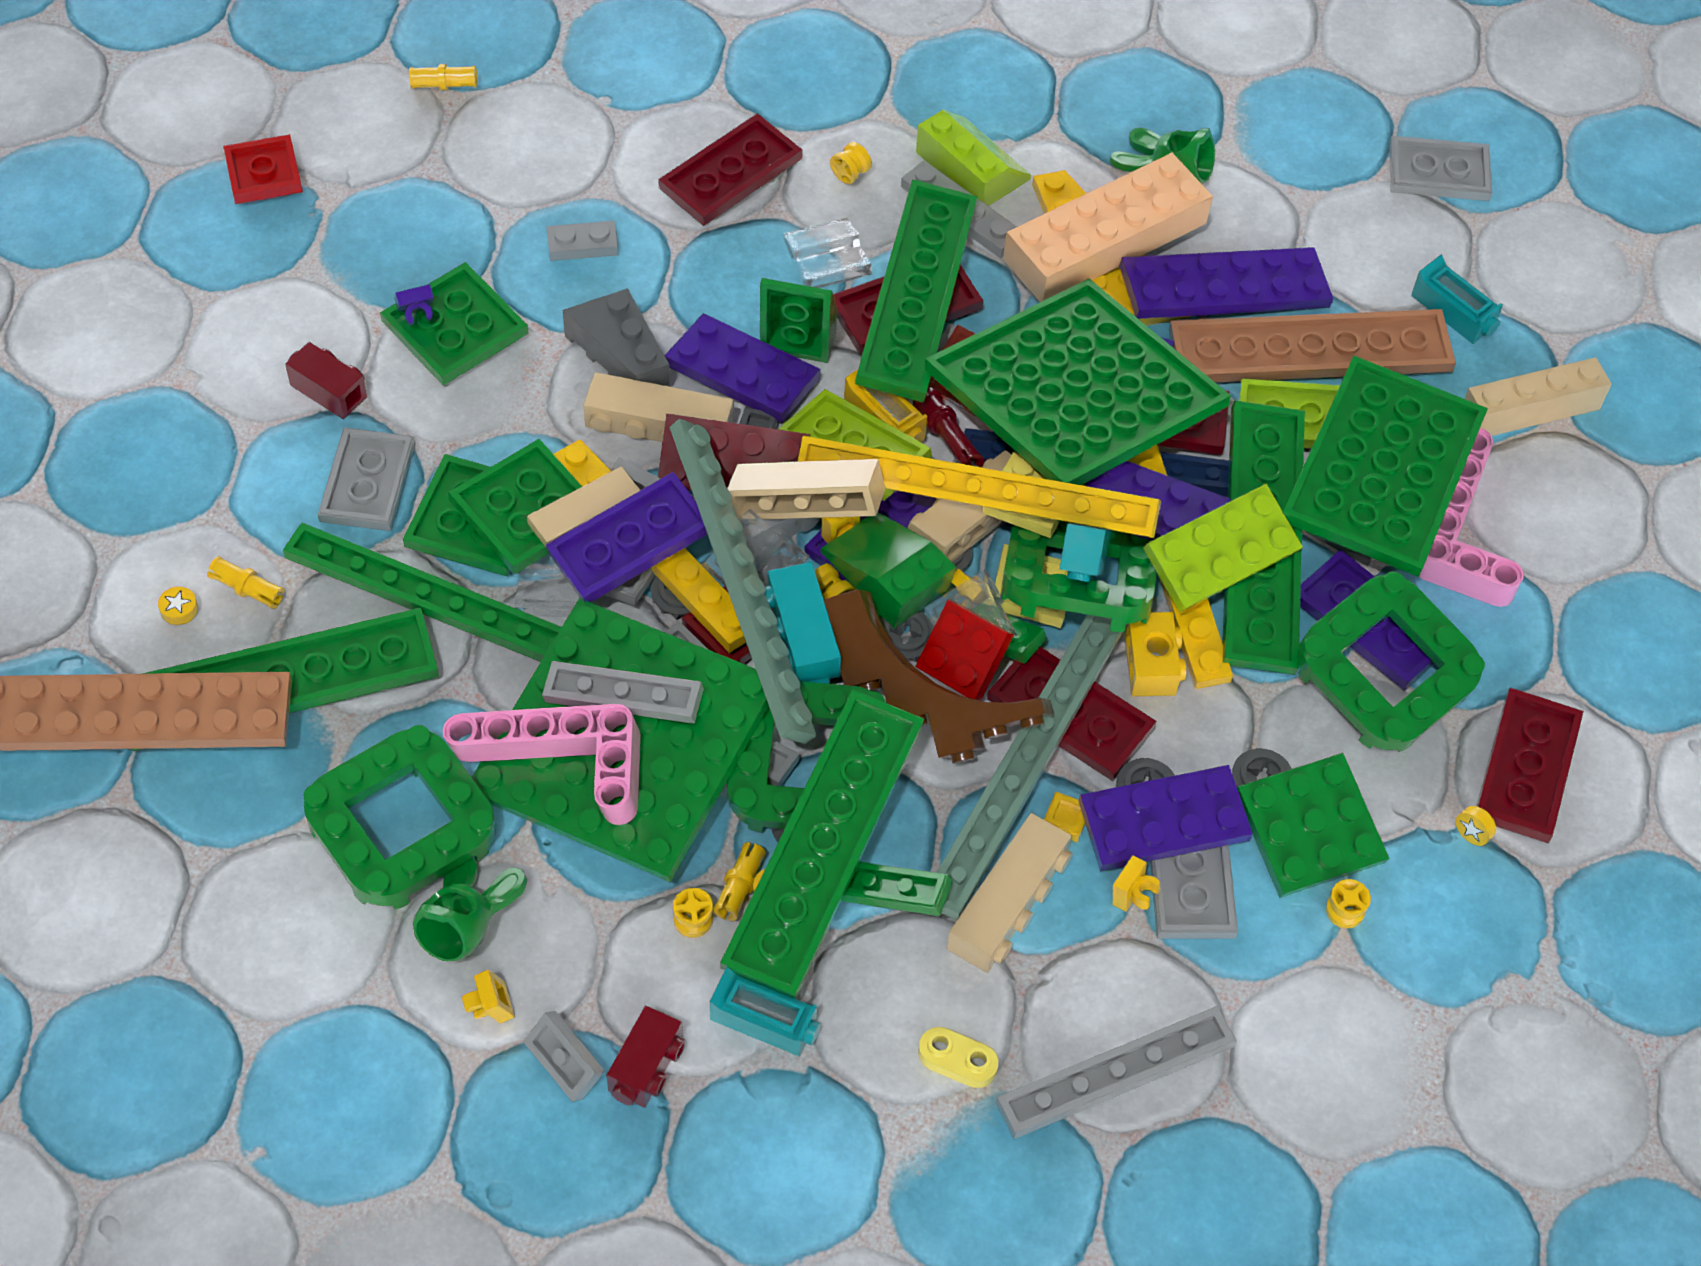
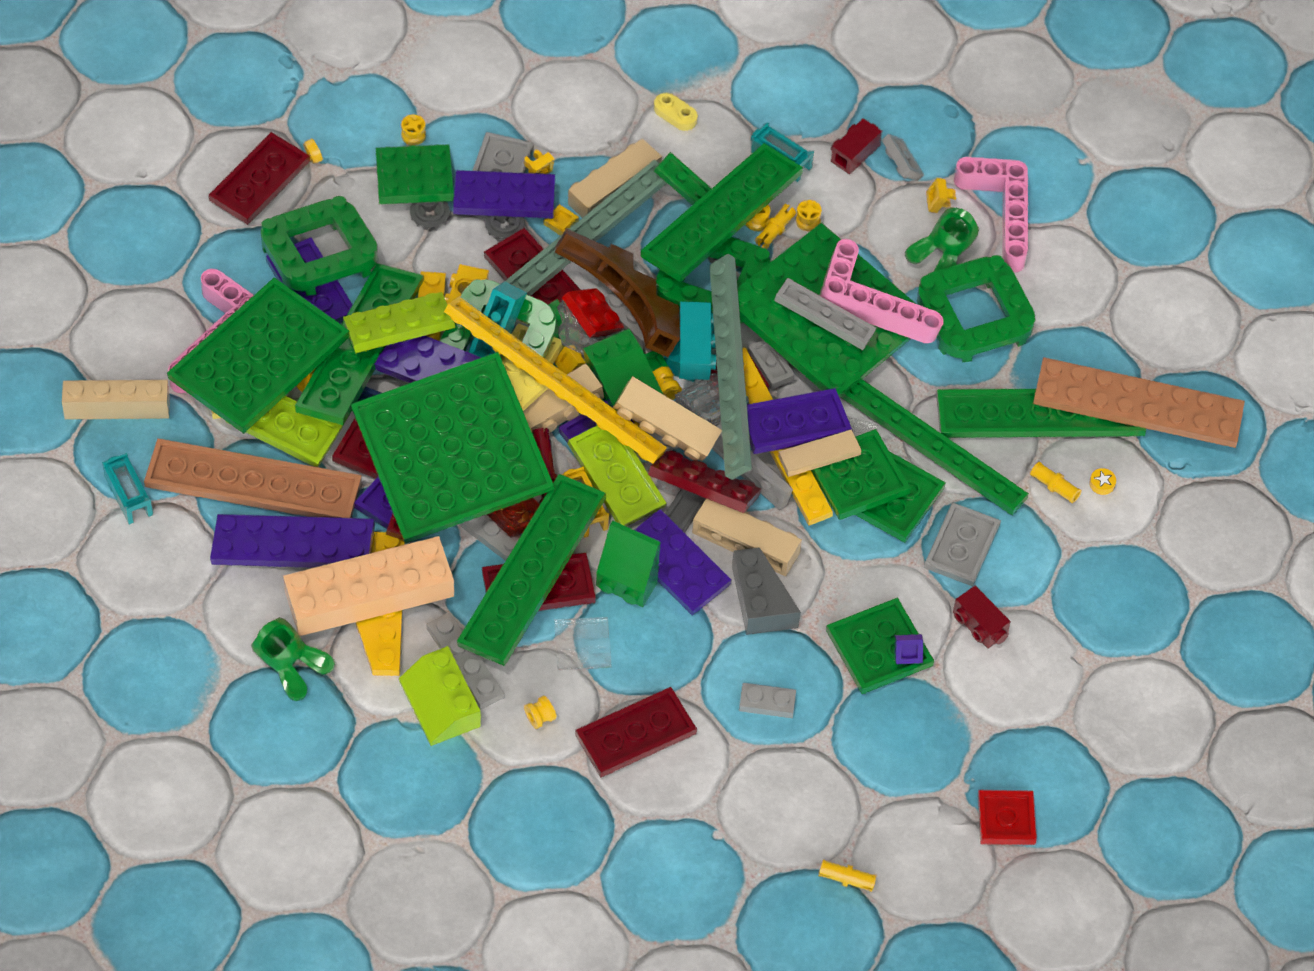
camera: 165 degrees left, 0 degrees up
light grey plate [996,1006,1237,1139] -> none
light grey tile [1389,136,1492,201] -> none
none -> bright pink beam [954,157,1028,273]

